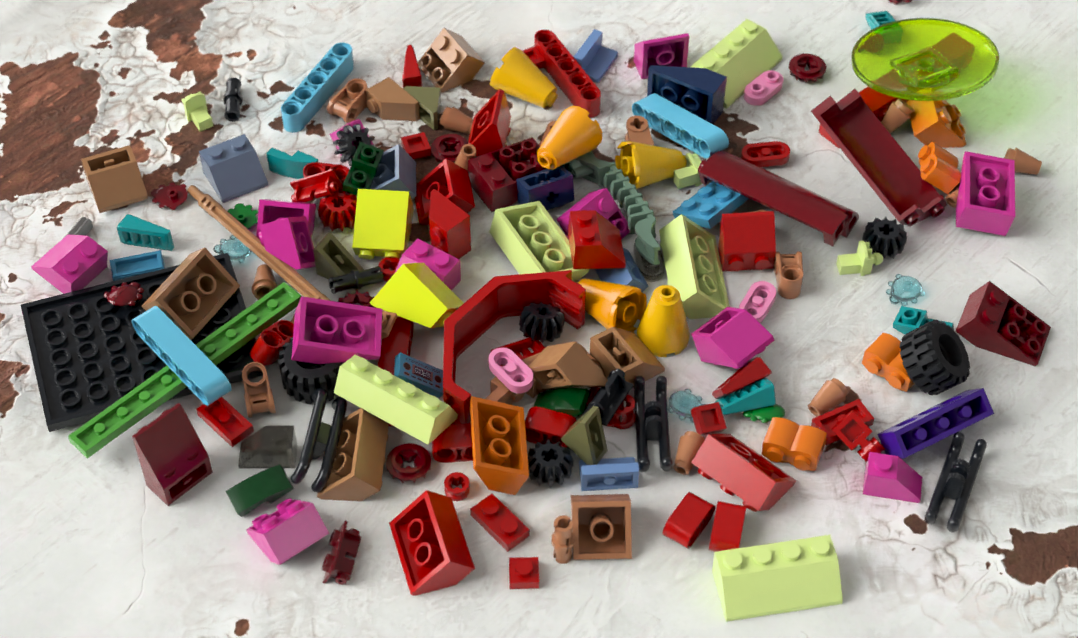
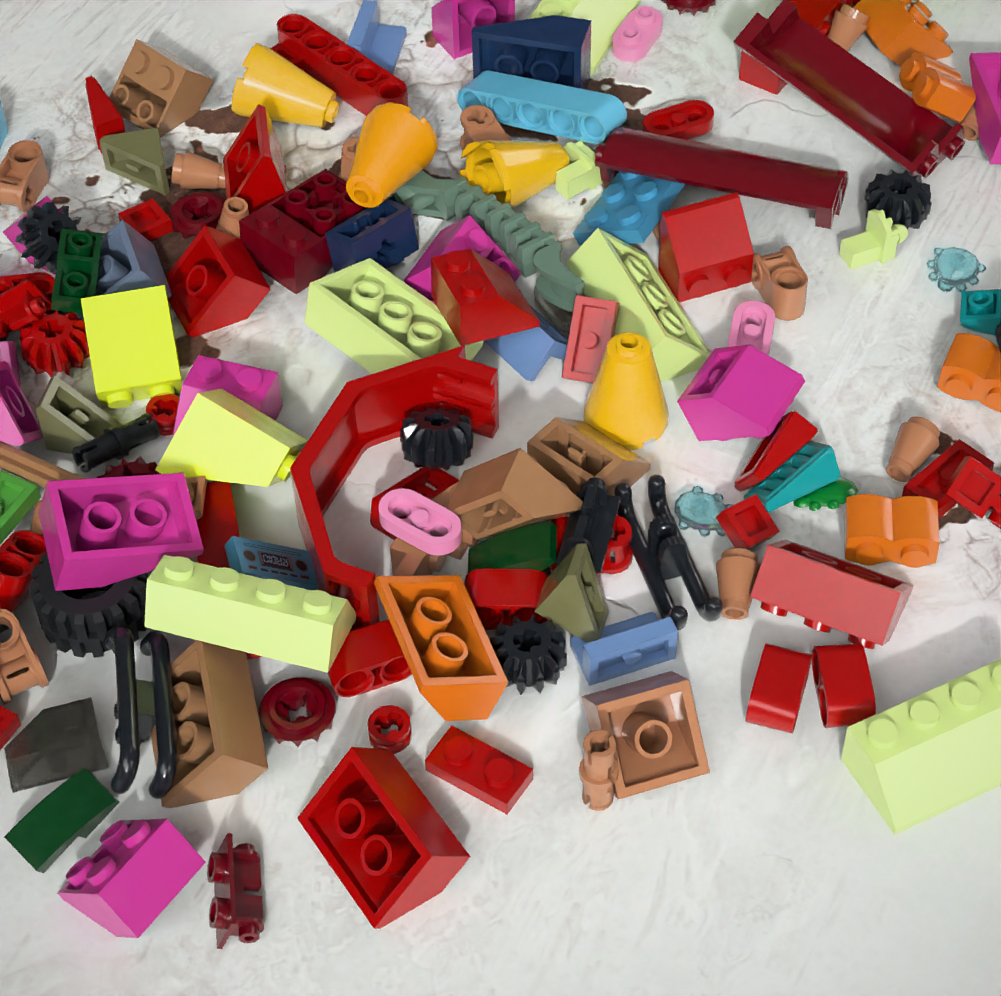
camera: 15 degrees left, 0 degrees up
medium nougat slope [366,77,420,121] -> none
red slope [429,189,471,259] -> none
red plate [509,557,539,589] -> none
light orange cone [577,278,647,332] -> none
none -> plate [562,295,620,383]

